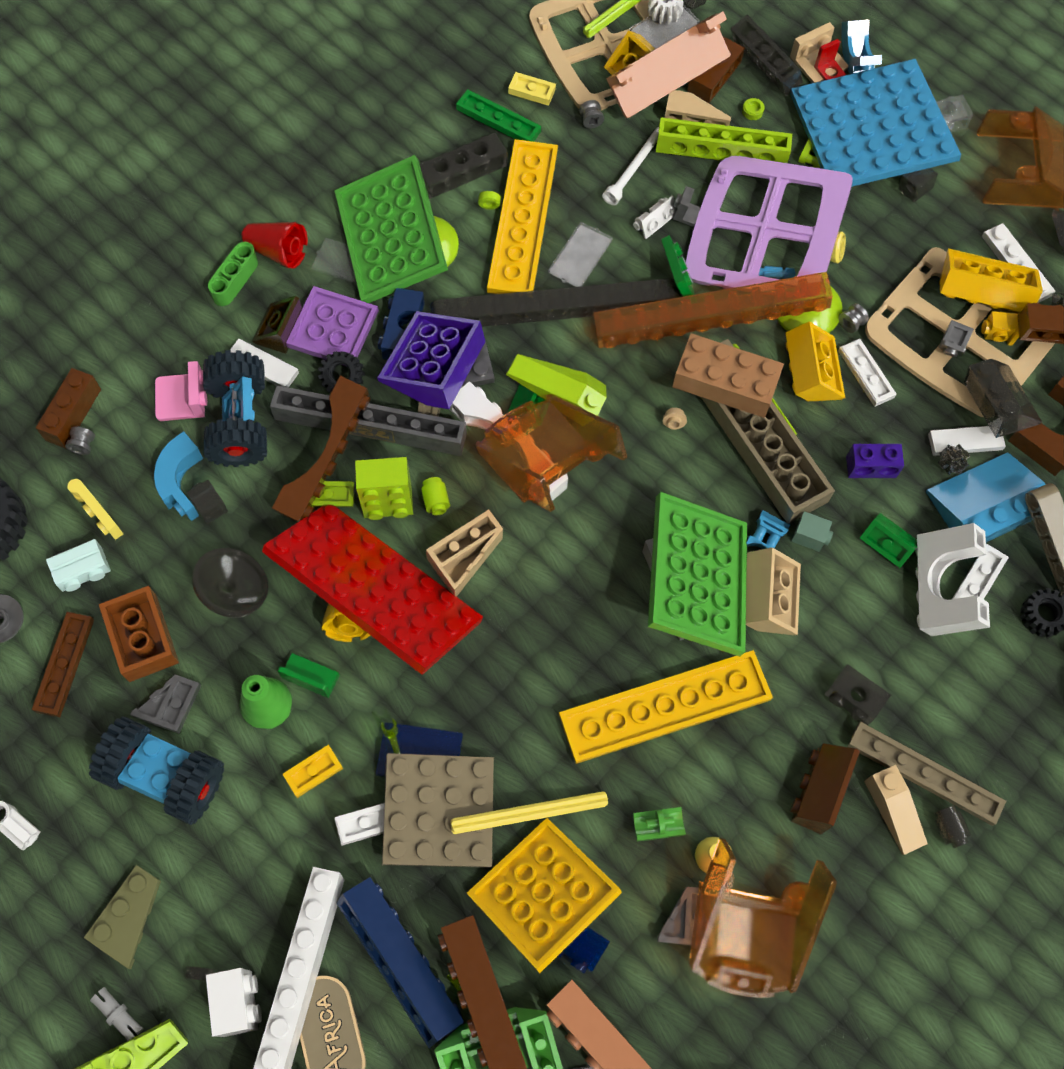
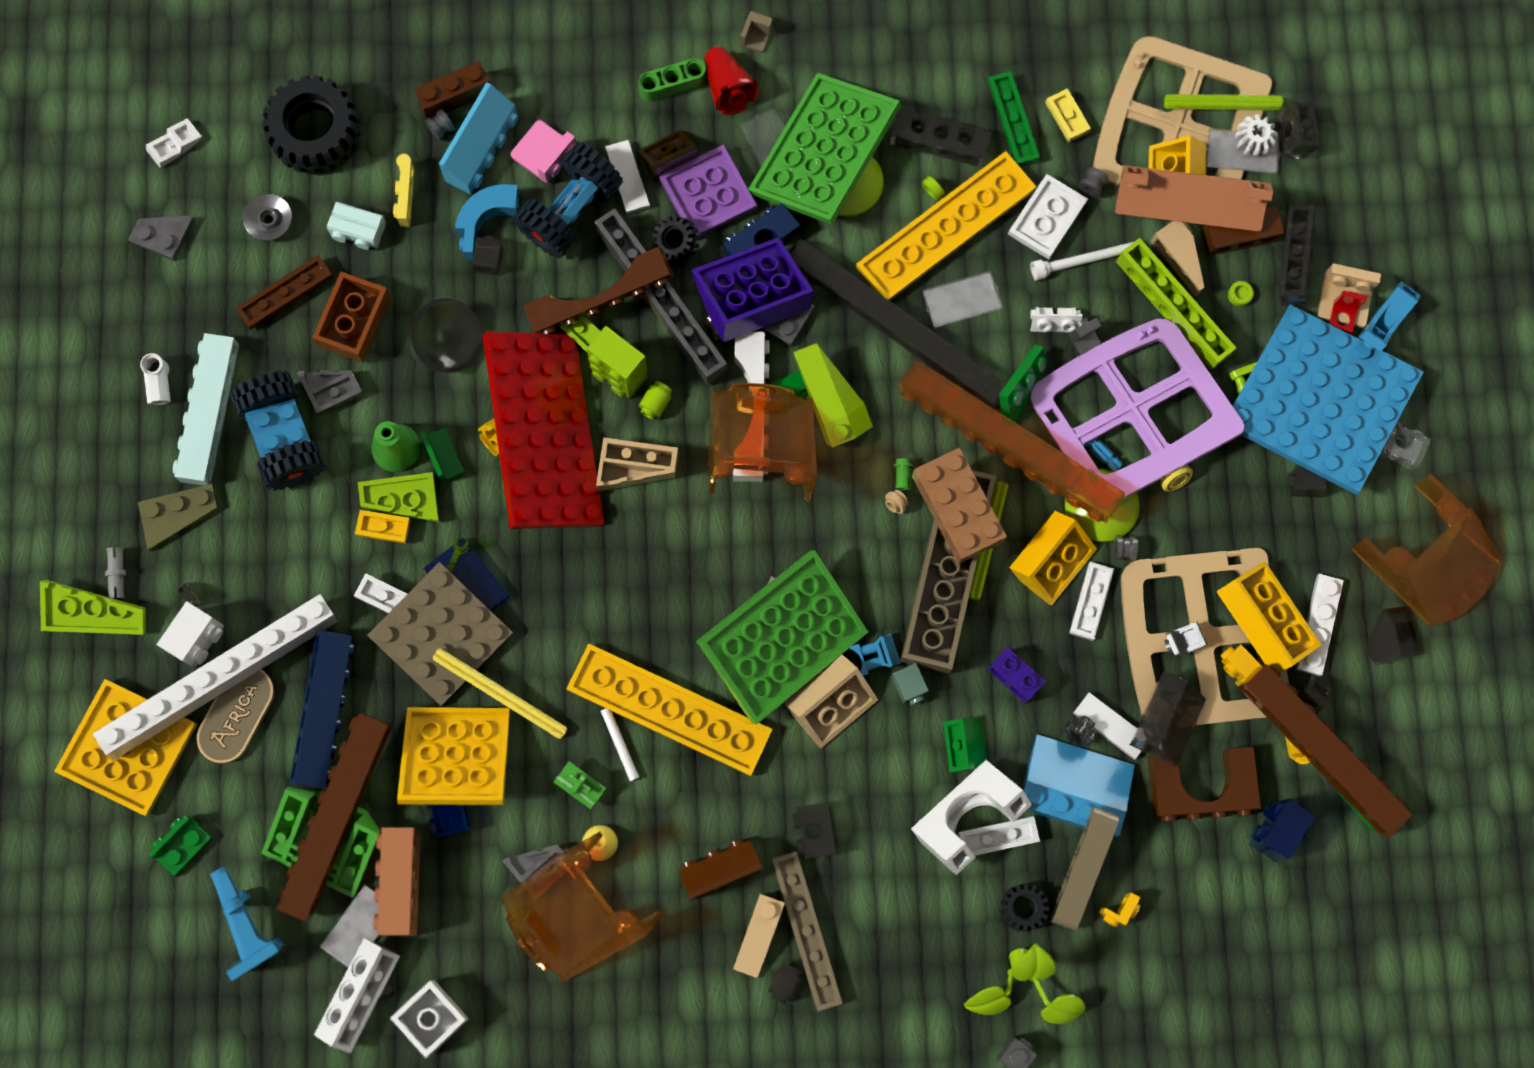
camera: 40 degrees right, 10 degrees up
none -> light aqua brick [173,333,239,486]
none -> lime wing [358,472,440,523]
none -> medium azure slope [439,82,518,194]
none -> white bar [601,708,639,782]
none -> dark tan panel [740,11,773,53]
none -> bright green pin [893,458,913,490]
none -> white plate [1008,174,1088,260]

